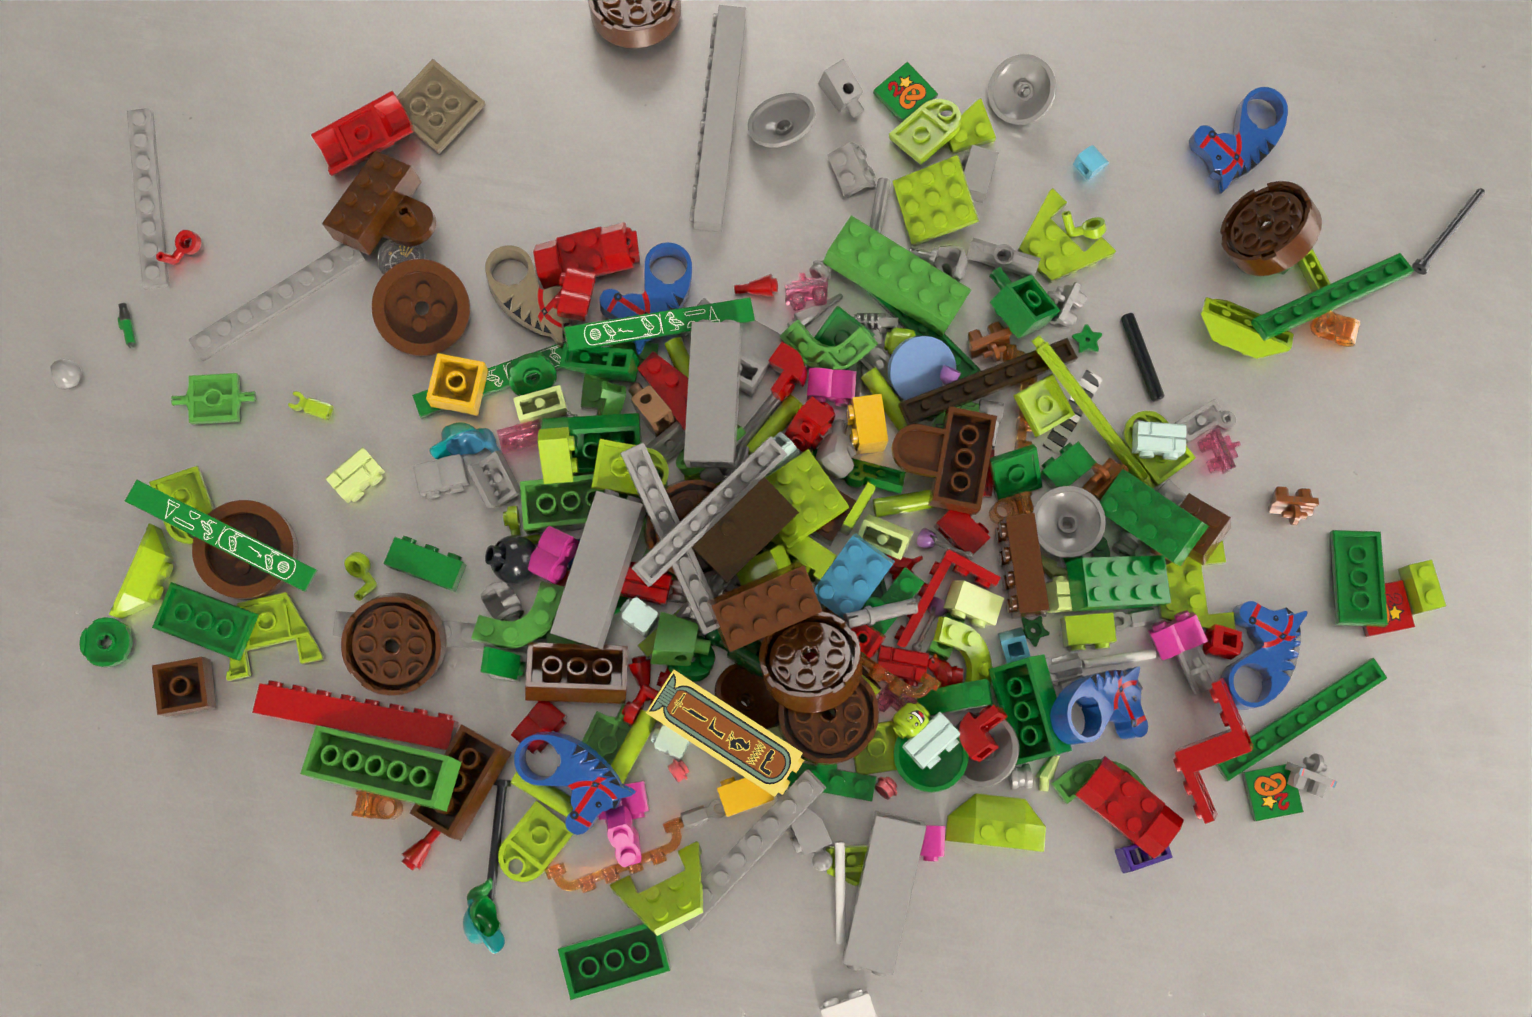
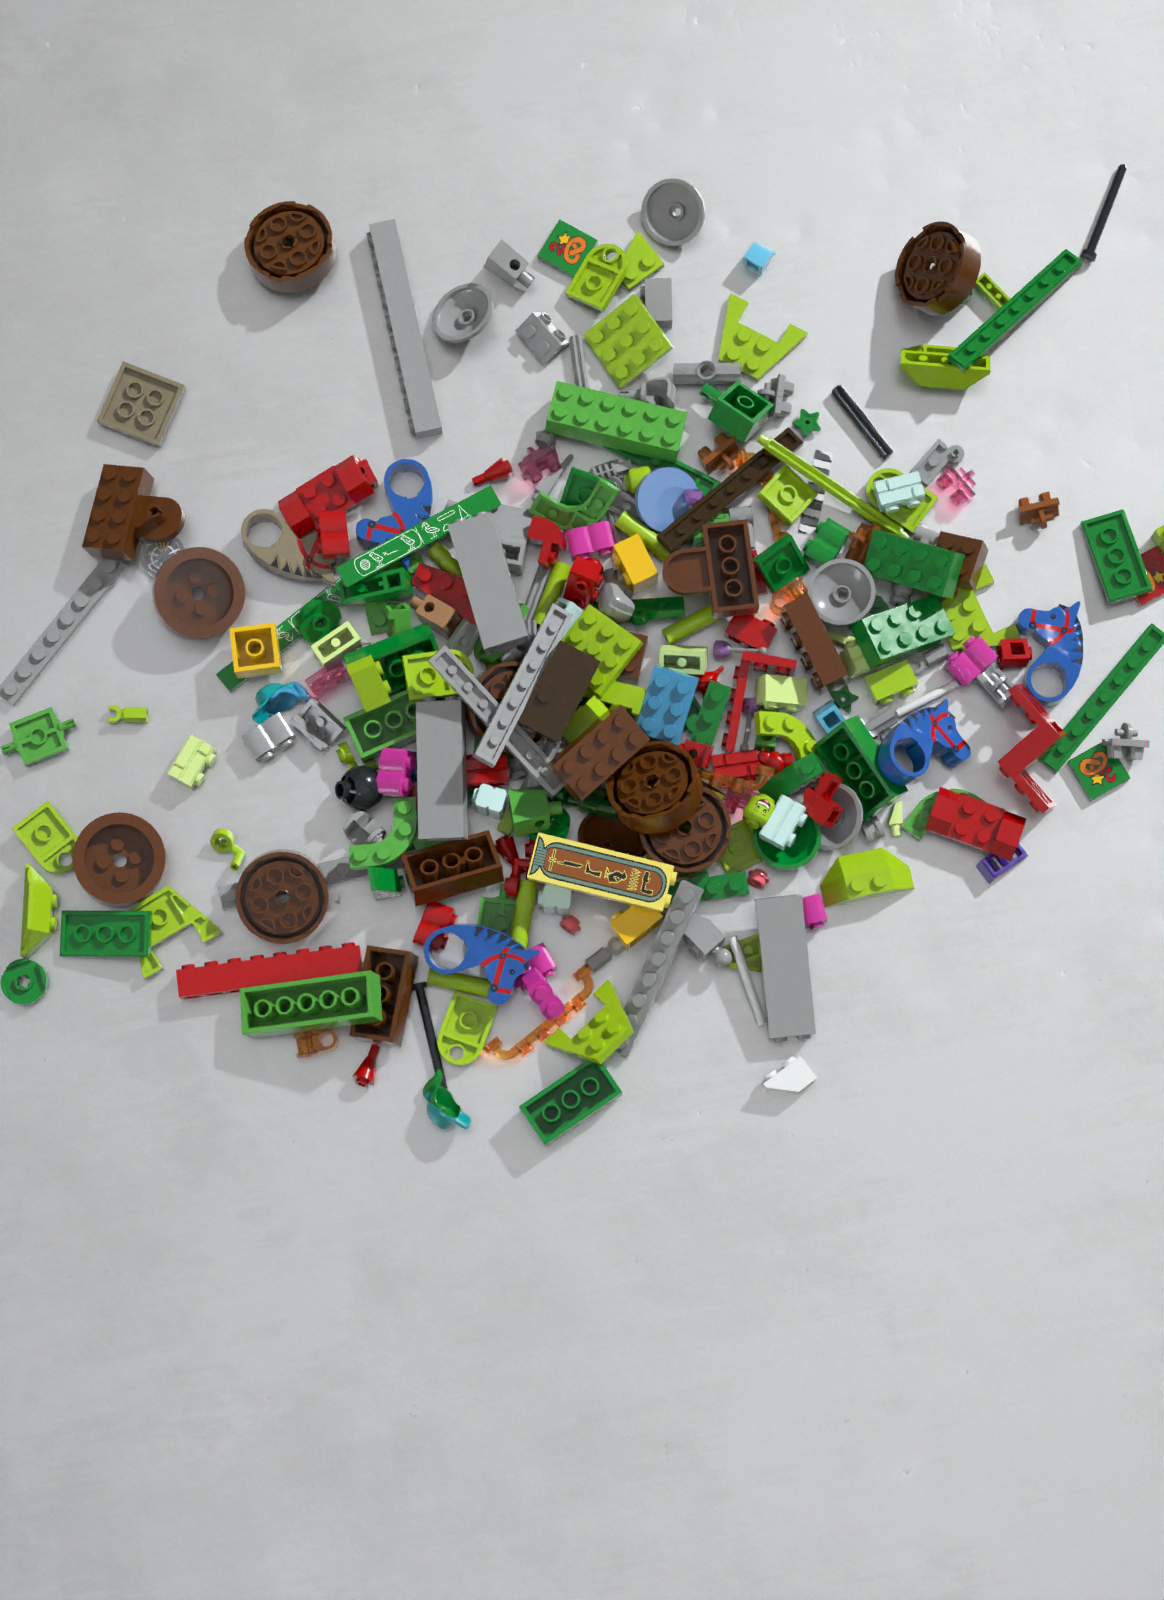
camera: 10 degrees left, 0 degrees up
green tile [125,480,318,592] -> none
reddish brown brick [152,657,217,717] -> none
red piece [311,91,413,176] -> none
green brick [383,535,467,592] -> none
lime tile [840,482,876,536] -> none
light grey pin [843,598,918,628] -> none
lime plate [1061,211,1107,239] -> none
blue animal [1189,87,1288,194] -> none
clear orange piece [1310,311,1361,347] -> none

